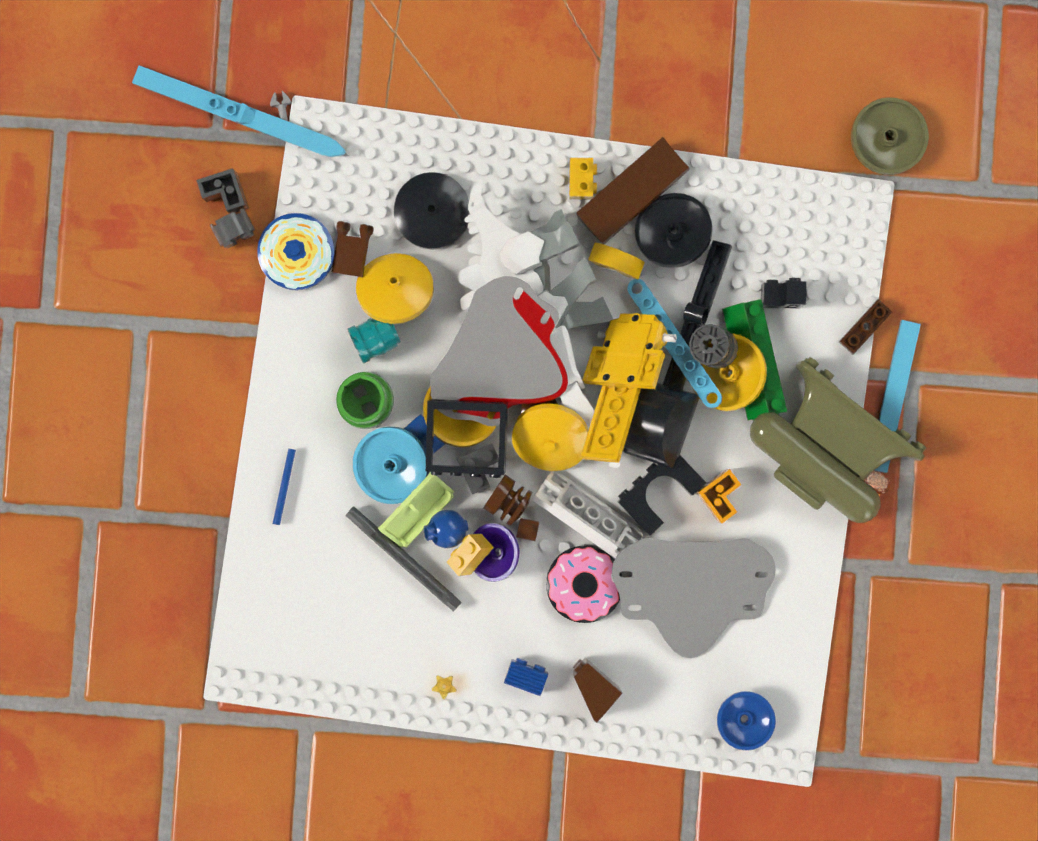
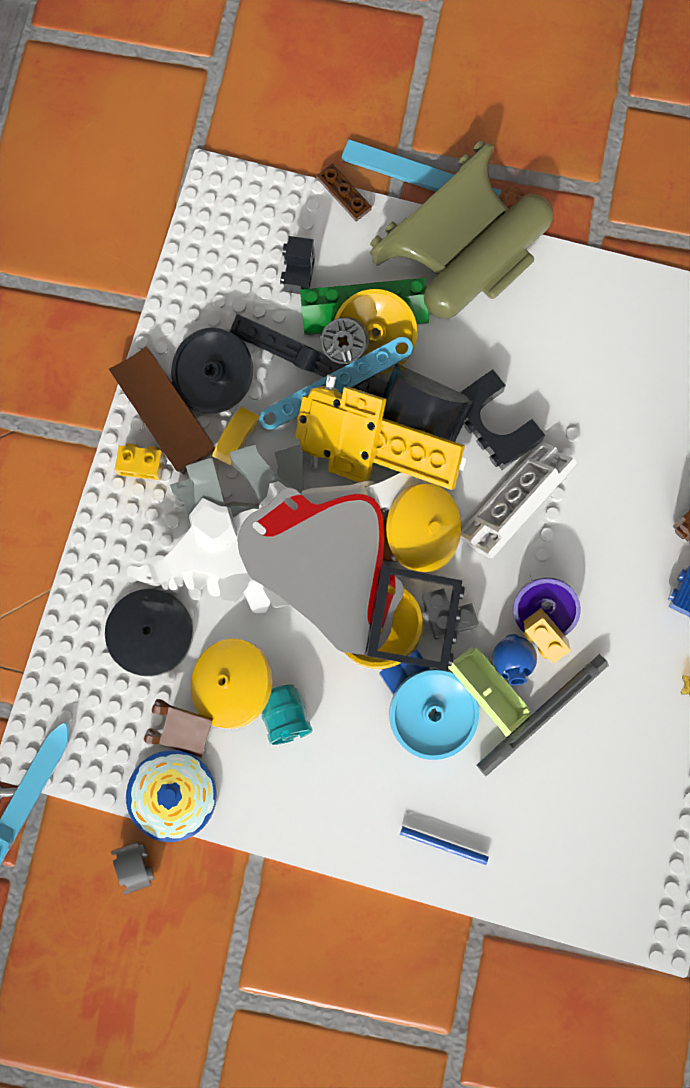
camera: 75 degrees left, 10 degrees down
dark grey brick [196,168,249,213] -> none
bright green piece [336,372,394,429] -> none
reddish brown wheel [483,474,533,526] -> none
reddish brown brick [516,517,539,541] -> none
bright pink dish [546,545,622,623] -> none
light grey piece [612,538,776,658] -> none
light orange brick [696,469,741,524] -> none
olive dish [851,98,929,175] -> none

